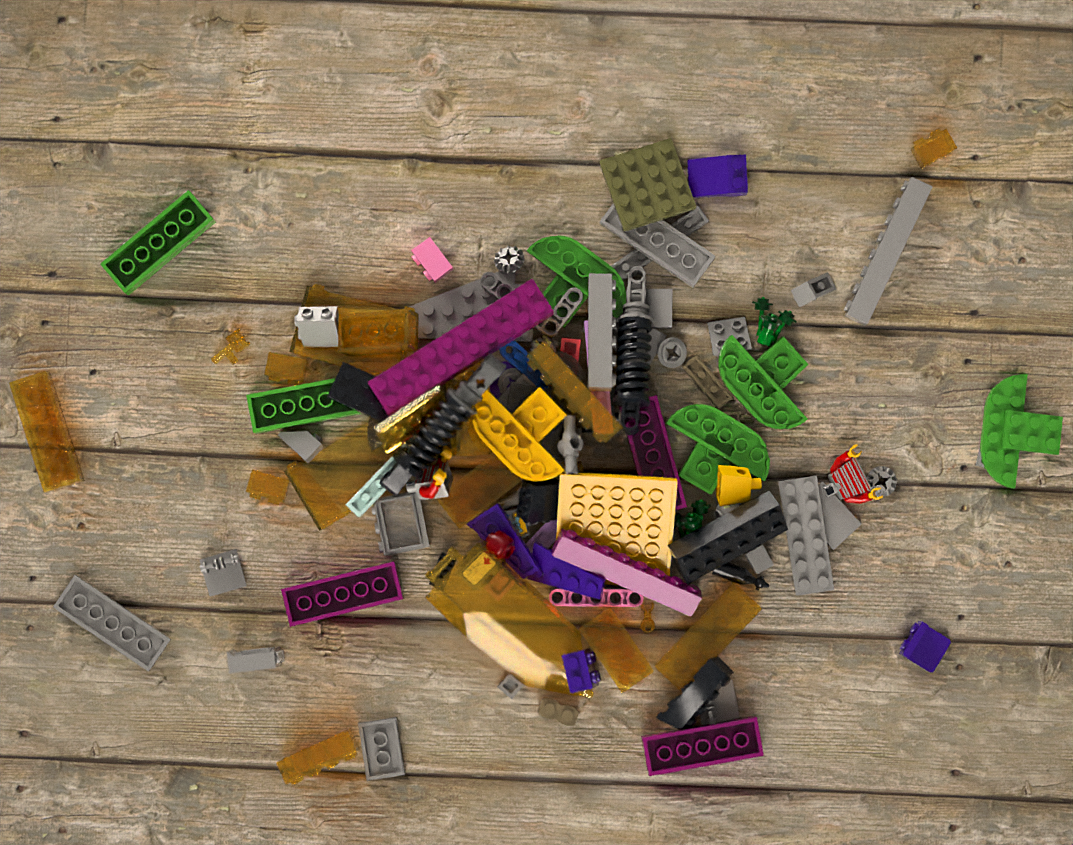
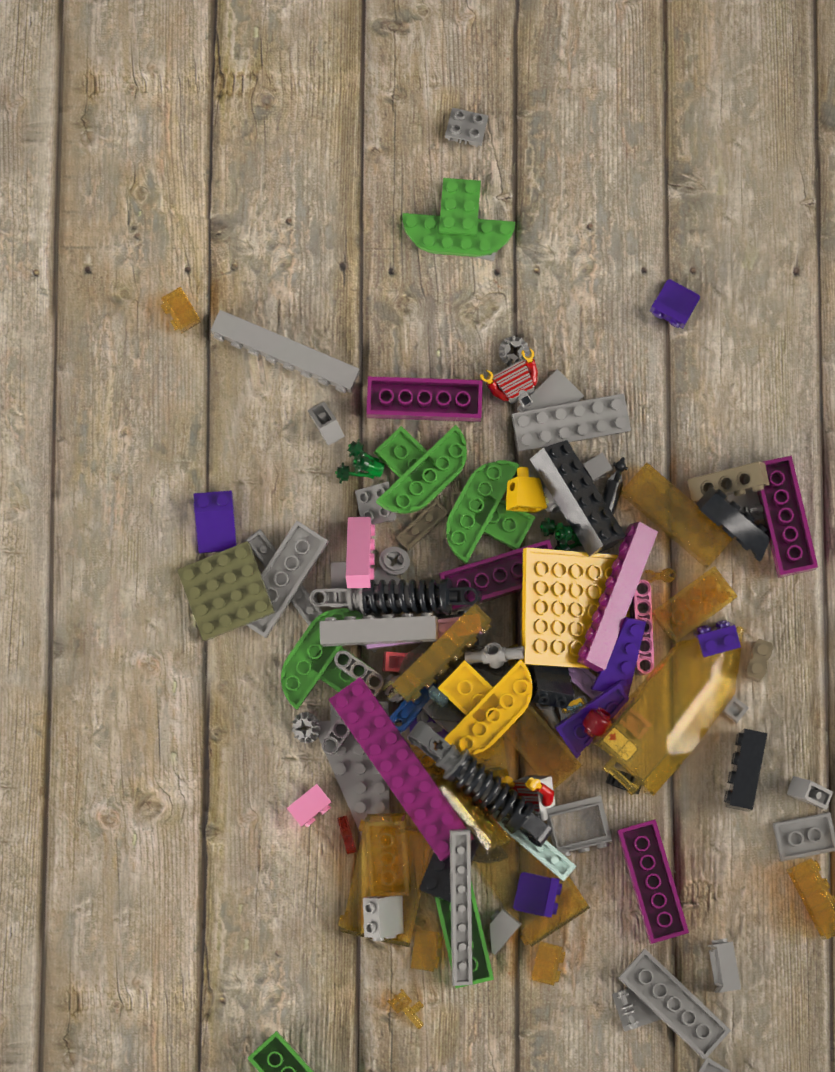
camera: 90 degrees left, 5 degrees down
none -> clear red piece [337,815,357,855]
none -> bright pink brick [346,517,375,588]
none -> magenta brick [366,376,483,422]
none -> clear light blue tile [429,686,448,707]
none -> light grey tile [450,829,473,986]
none -> dark purple bracket [513,872,562,918]
none -> light grey plate [618,949,731,1060]
none -> dark tan brick [687,461,770,503]
none -> black brick [723,728,768,812]
none -> light grey slope [787,776,833,810]

